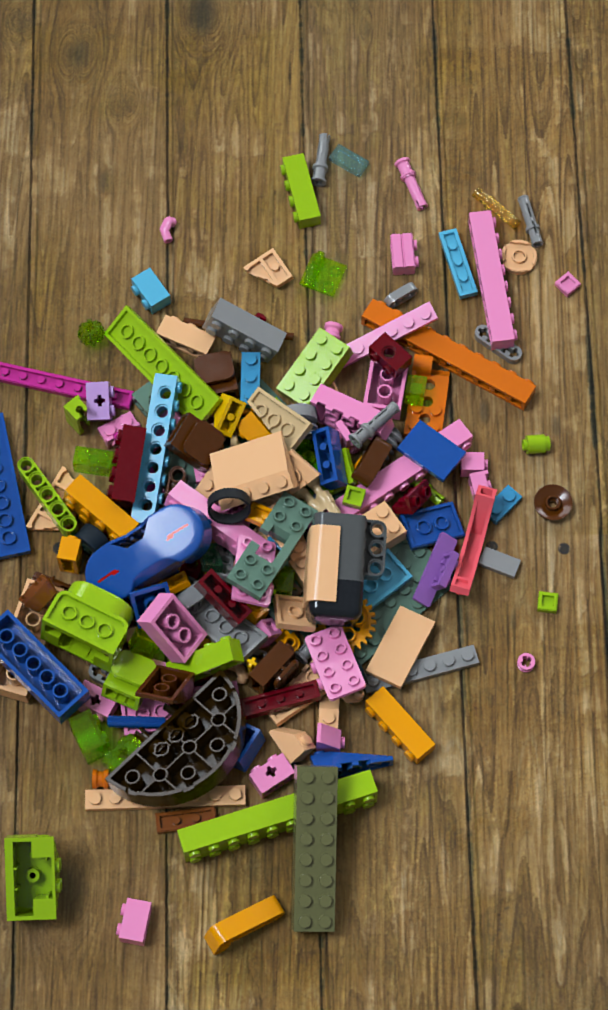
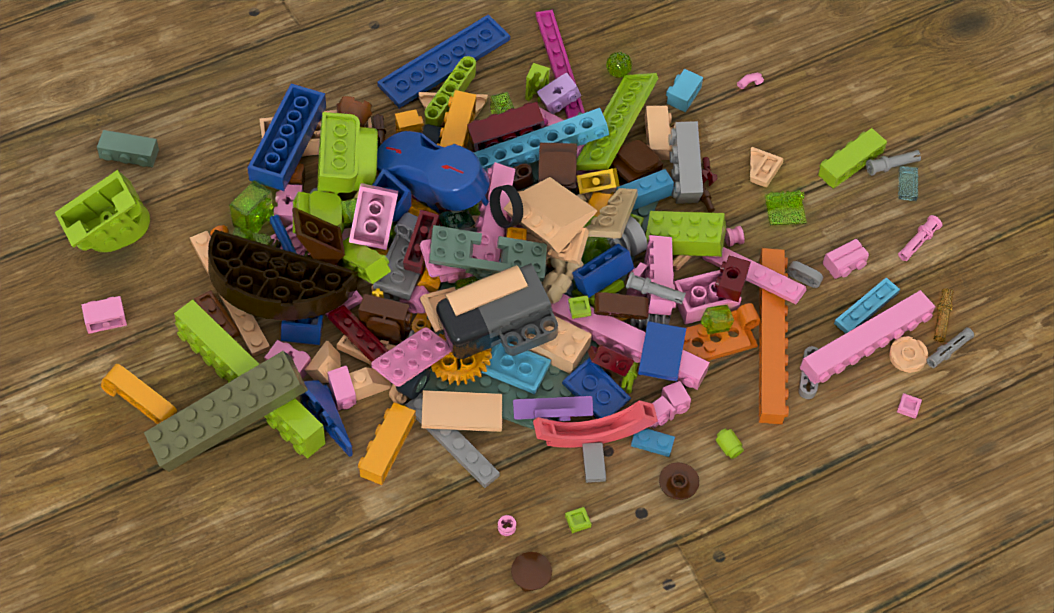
camera: 60 degrees right, 10 degrees down
none -> reddish brown dish [511,552,552,592]

